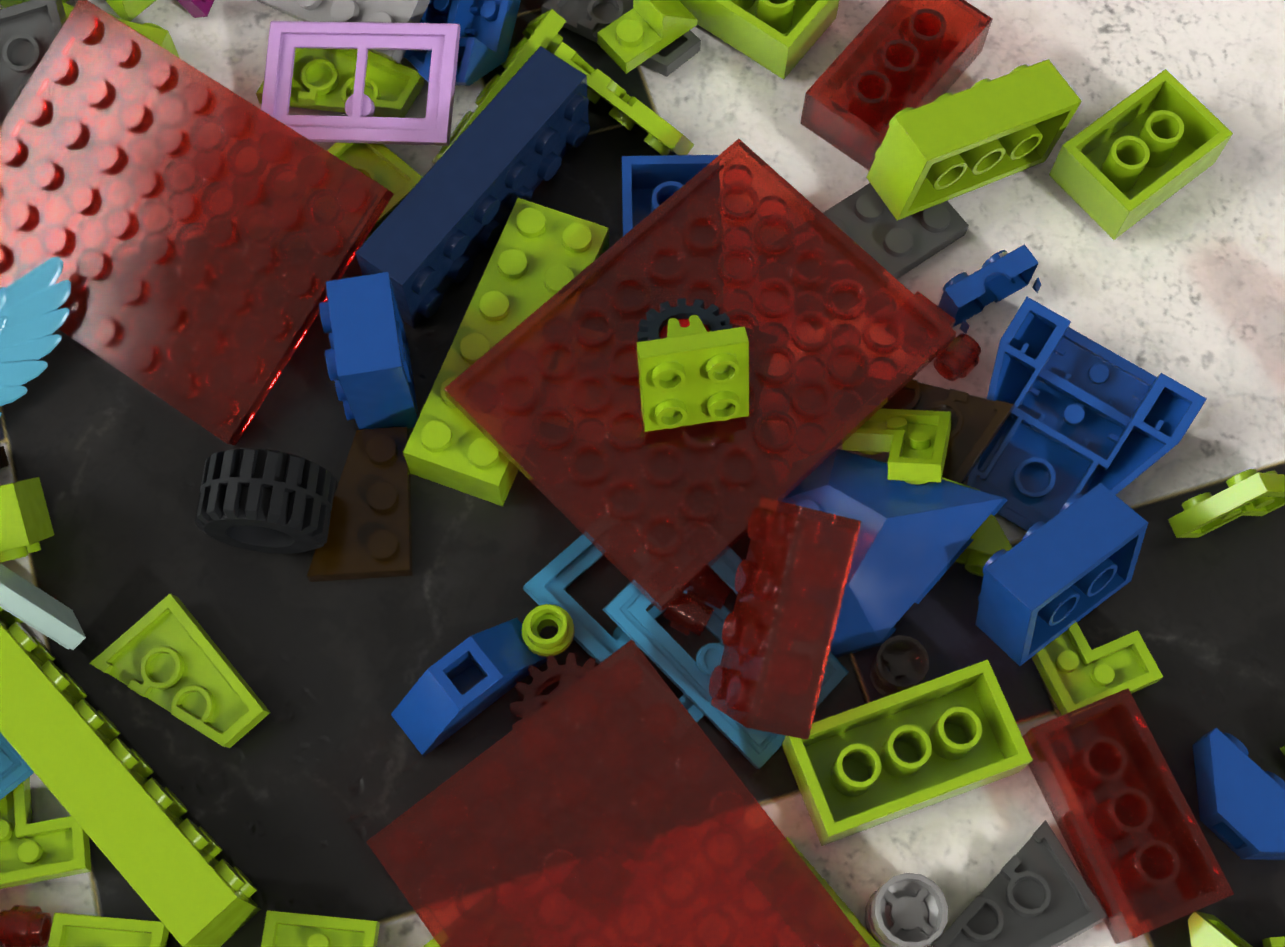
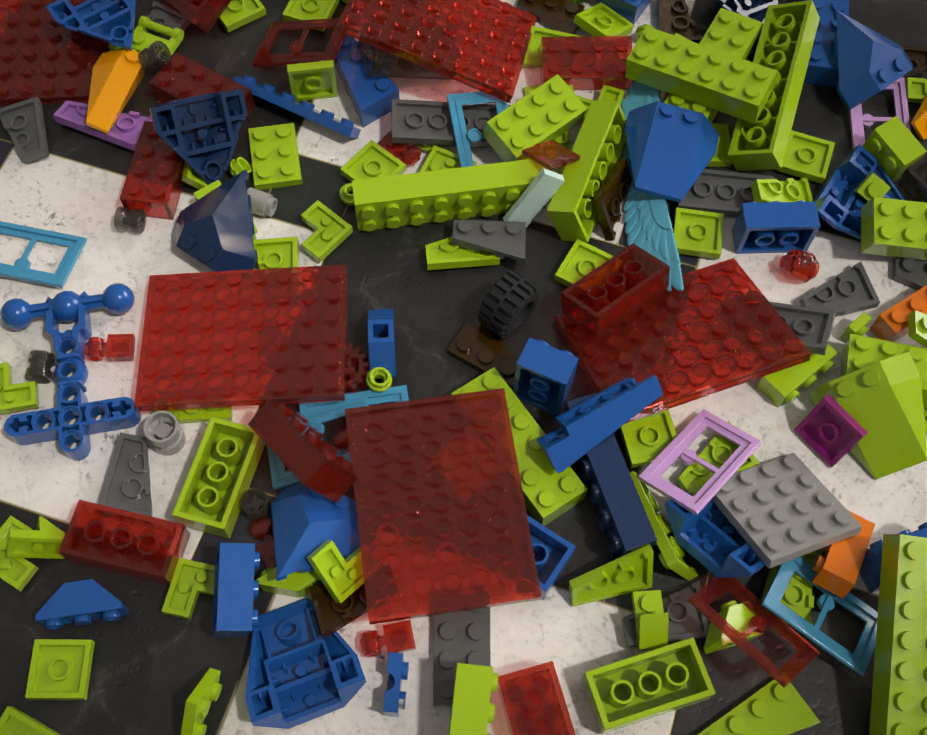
camera: 125 degrees right, 5 degrees down
lime plate [636,298,749,432] -> none
none -> clear red plate [249,516,276,568]
none -> dark grey wing [452,219,526,266]
none -> blue wedge [536,375,663,473]
none -> lime plate [554,239,620,301]
none -> clear red brick [561,243,670,340]

